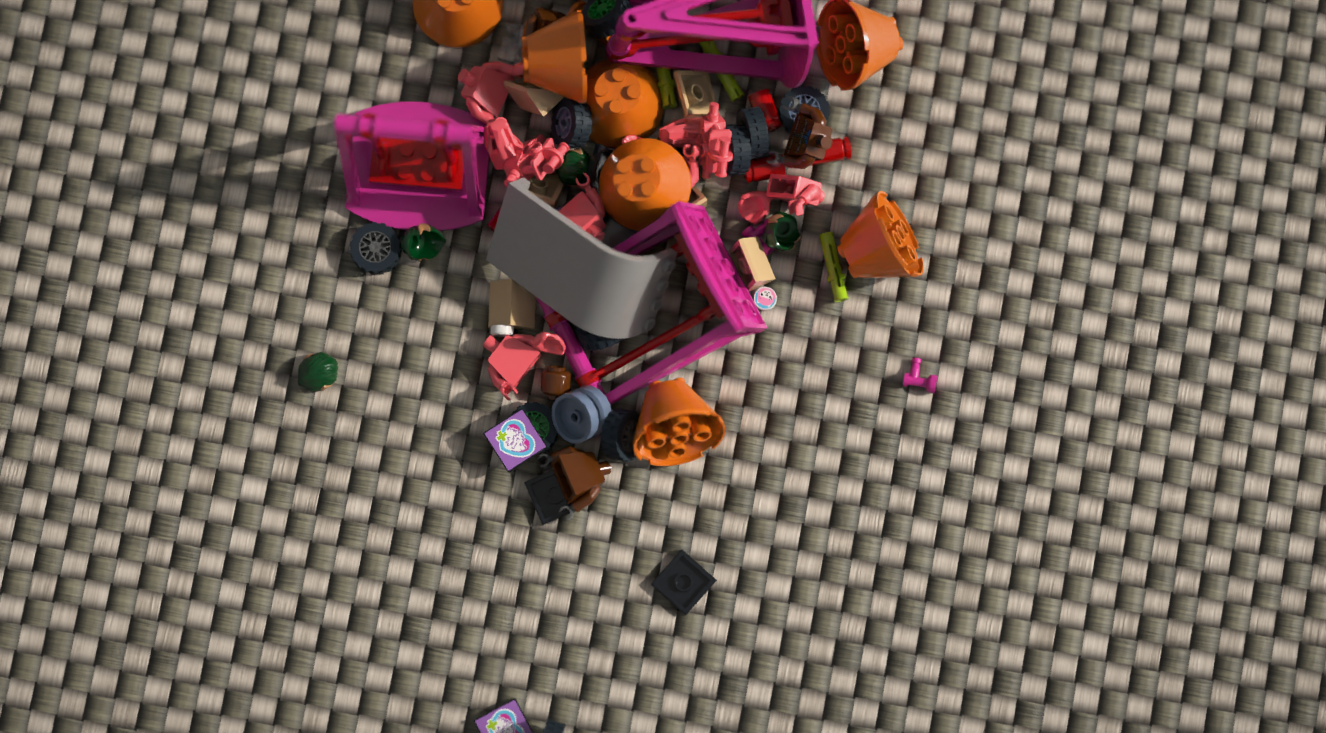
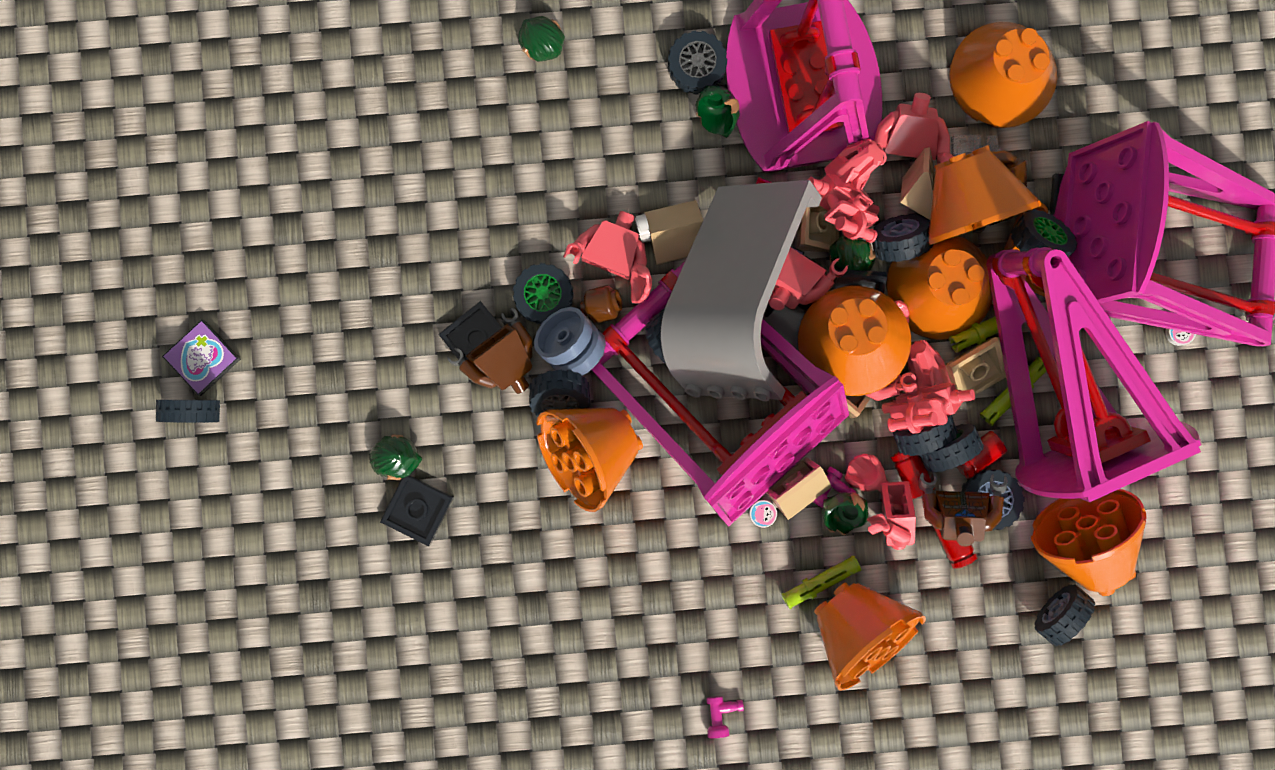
camera: 75 degrees right, 5 degrees up
tile [483,408,548,473] -> none
none -> dark green hair [369,434,422,480]
none -> black wheel [1034,584,1095,646]

